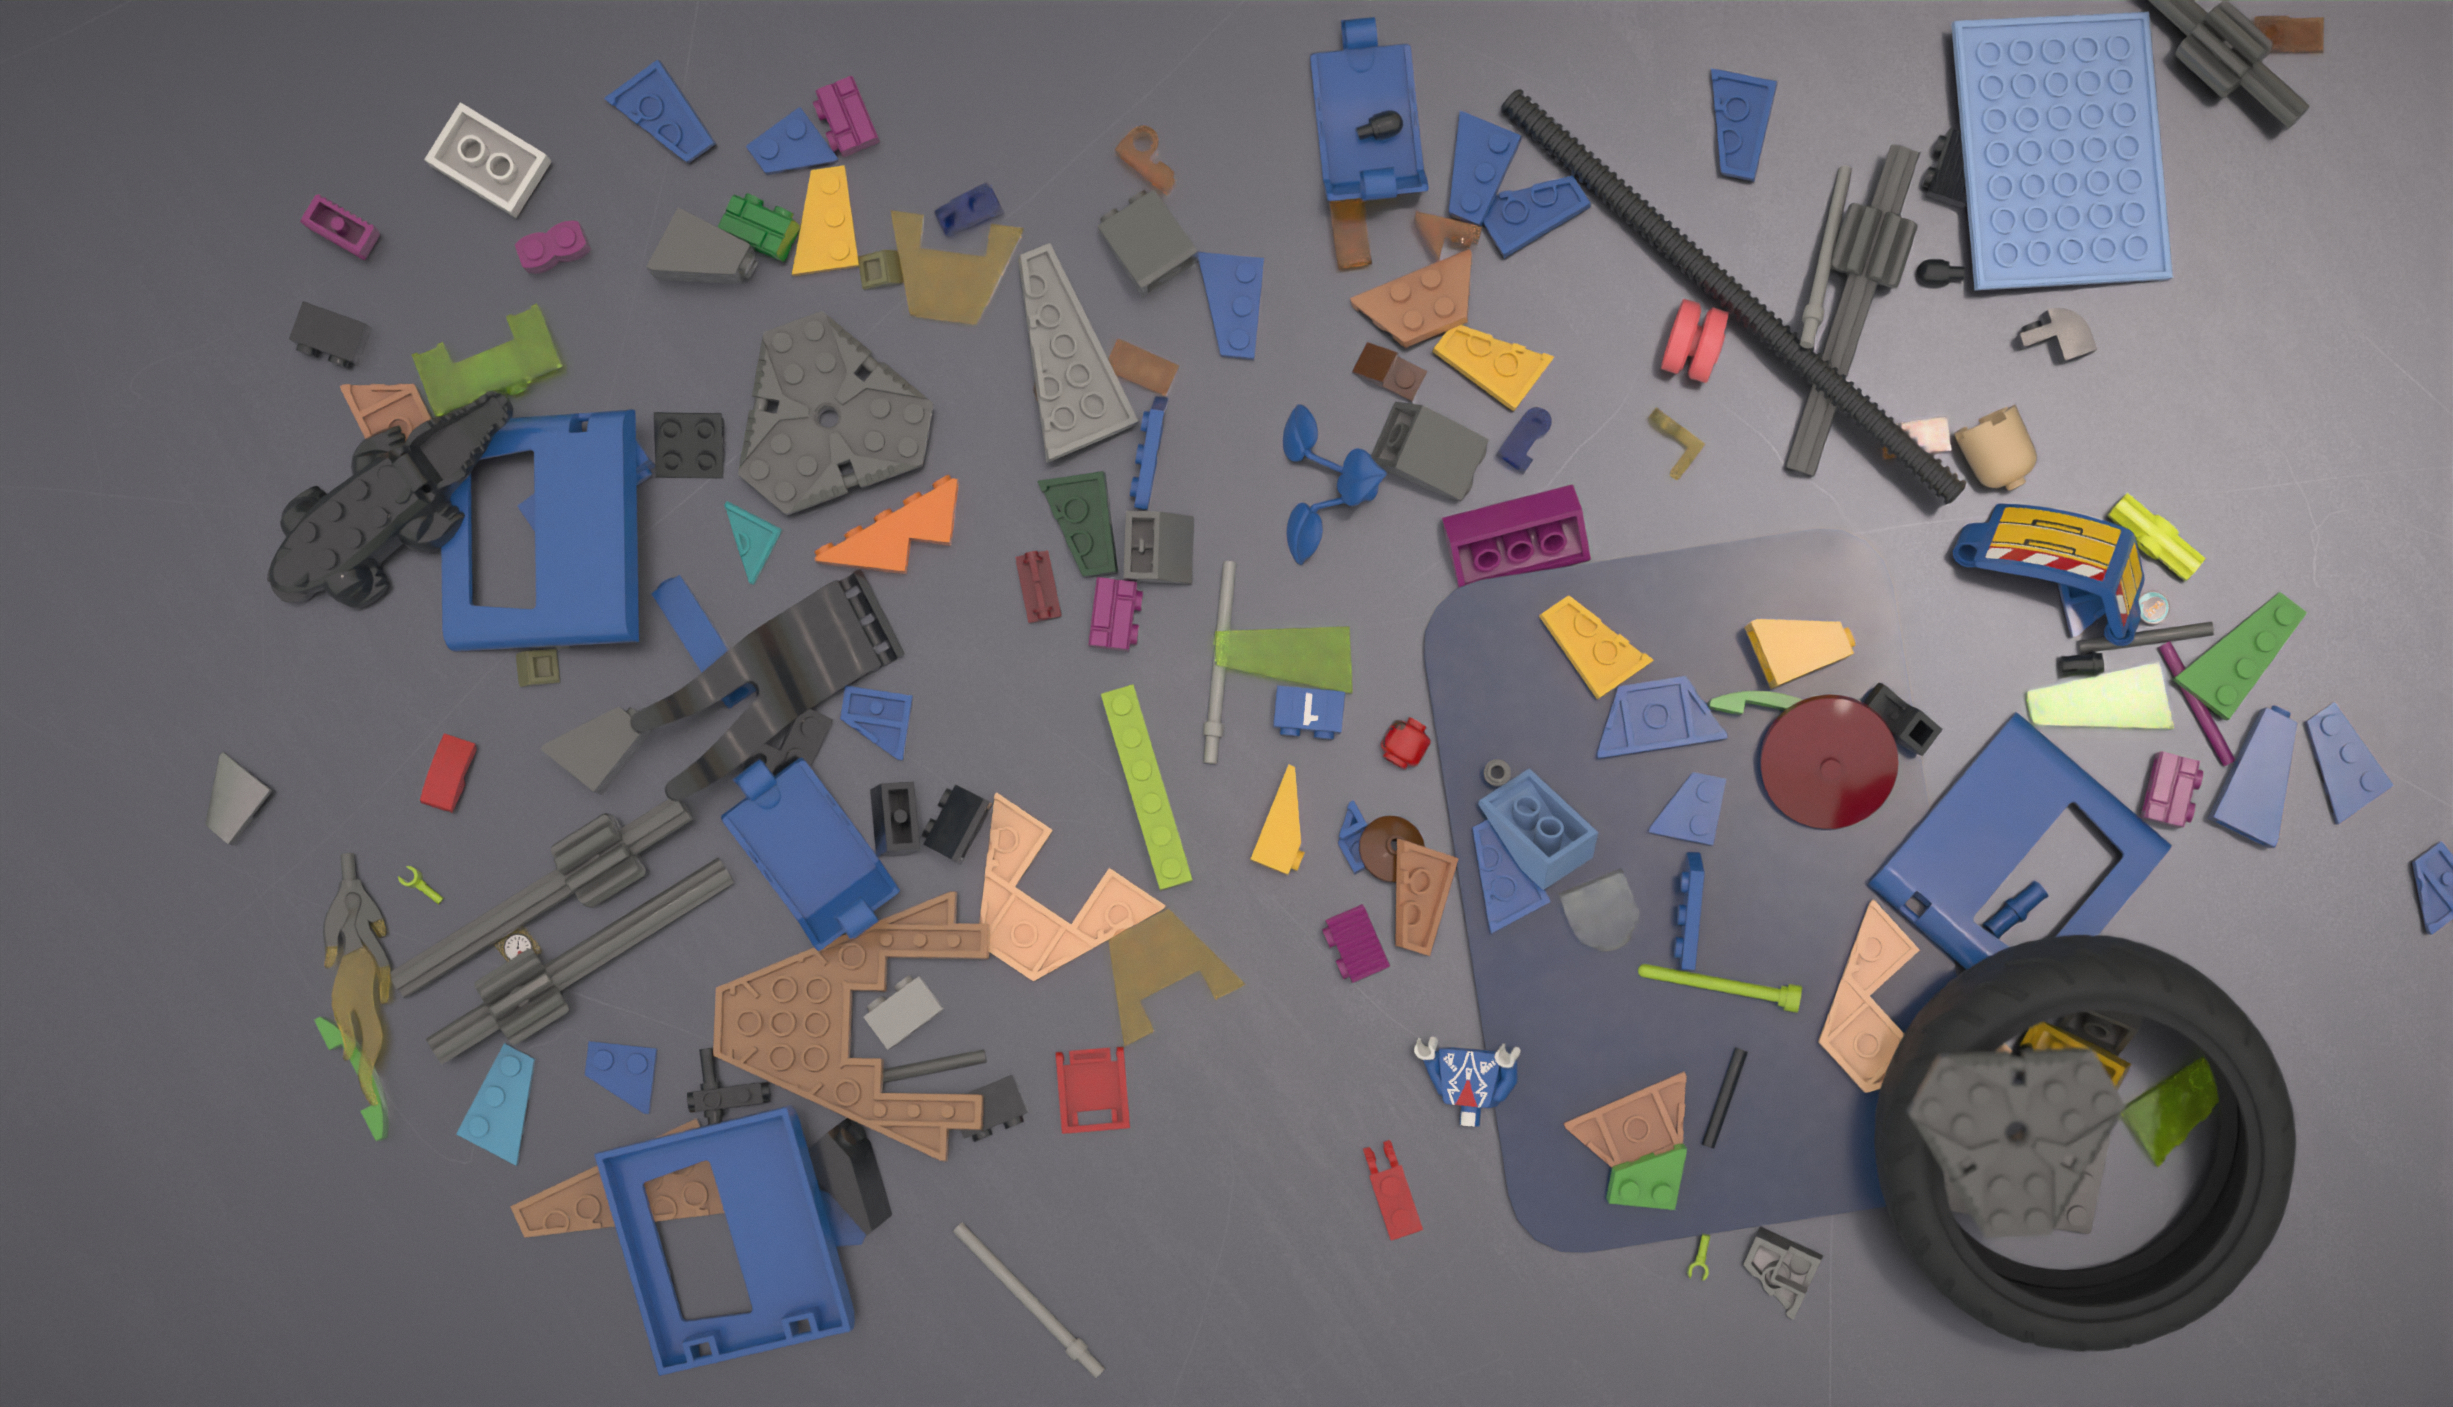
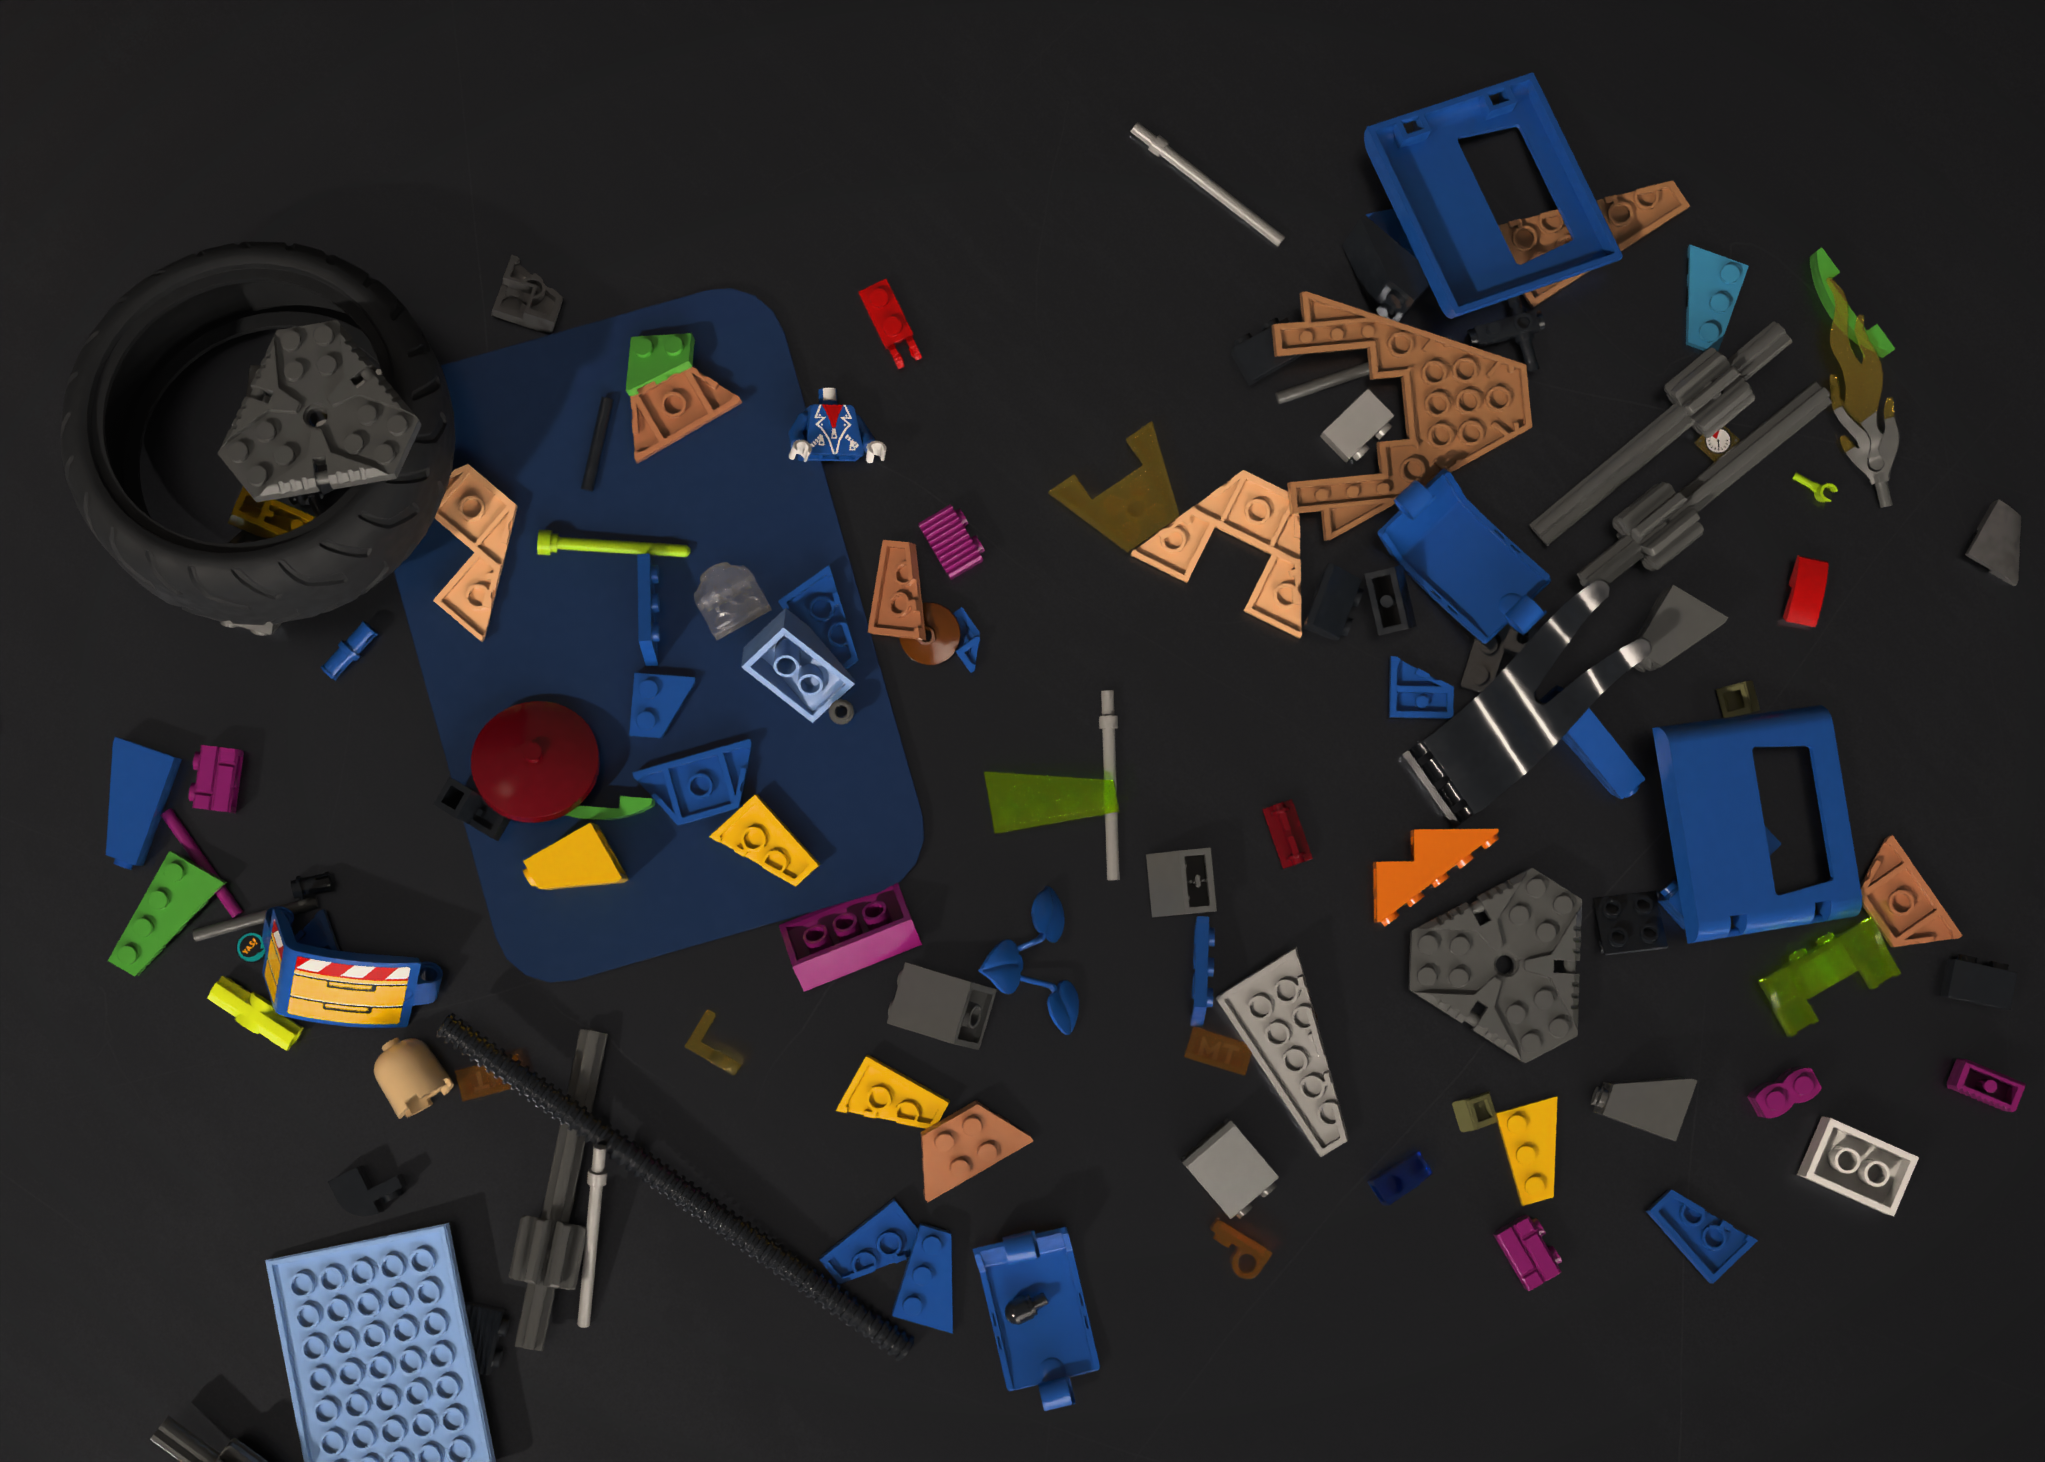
camera: 170 degrees right, 0 degrees up
black animal [267,389,514,608] -> none
blue wing [585,1041,658,1114] -> none
green brick [718,193,800,262] -> none
teal tile [724,501,783,585] -> none
blue wing [746,107,839,175] -> none
clear yellow wing [890,210,1024,325] -> none
dark green wing [1037,471,1118,577] -> none
red container [1056,1046,1130,1134] -> none
magenta brick [1088,577,1143,652] -> none
lime brick [1101,684,1193,891] -> none
blue wing [1198,252,1264,360] -> none
yellow slope [1250,764,1305,875] -> none
brick [1273,685,1345,740] -> none
clear orange slope [1330,198,1372,269] -> none
reddish brown slope [1352,342,1428,403] -> none
red head [1380,717,1431,770] -> none
clear orange slope [1414,211,1482,262] -> none
clear blue leg [1496,407,1552,475] -> none
coral wheel [1661,298,1729,383] -> none
lime hand [1687,1234,1711,1281] -> none
blue wing [1711,68,1778,182] -> none
door [1868,711,2172,970] -> none
black cylinder [1917,259,1964,286] -> none
clear neon green wing [2025,663,2175,730] -> none
clear neon green wing [2122,1056,2219,1167] -> none
wing [2304,702,2394,825] -> none

